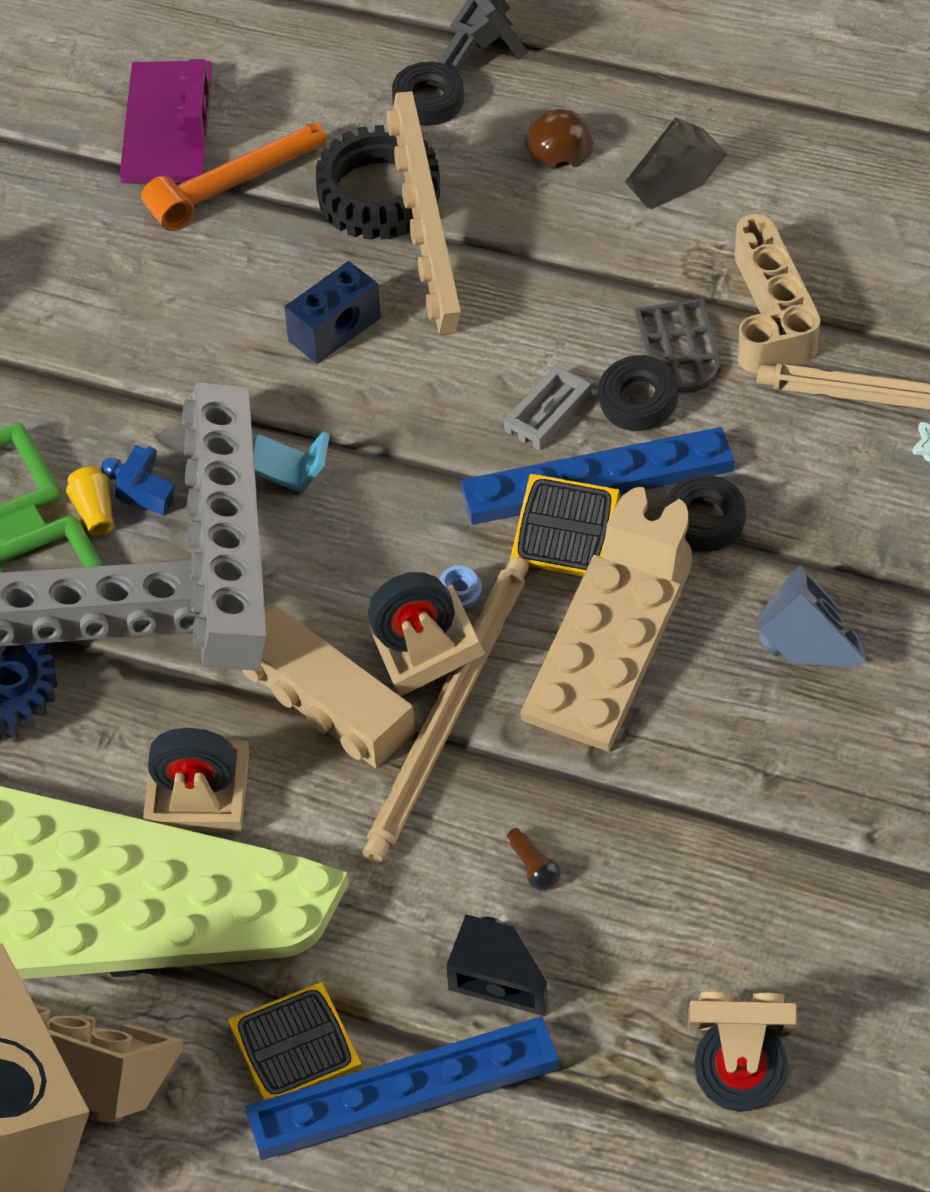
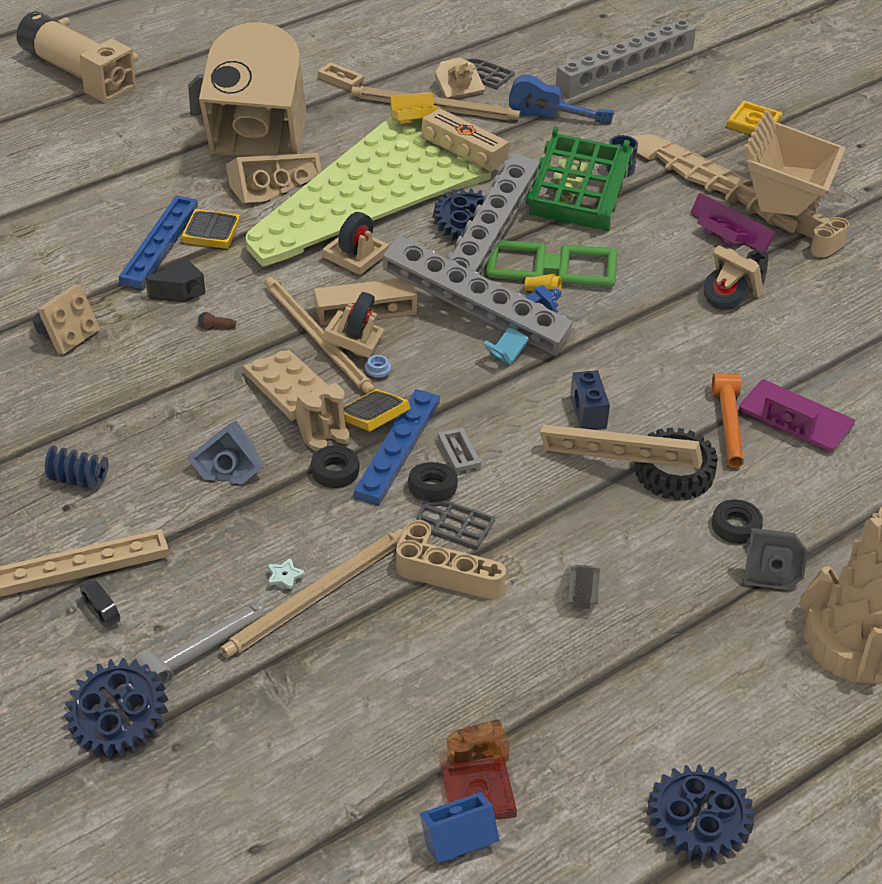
camera: 120 degrees right, 10 degrees down
reddish brown hair [525,109,593,169] -> none

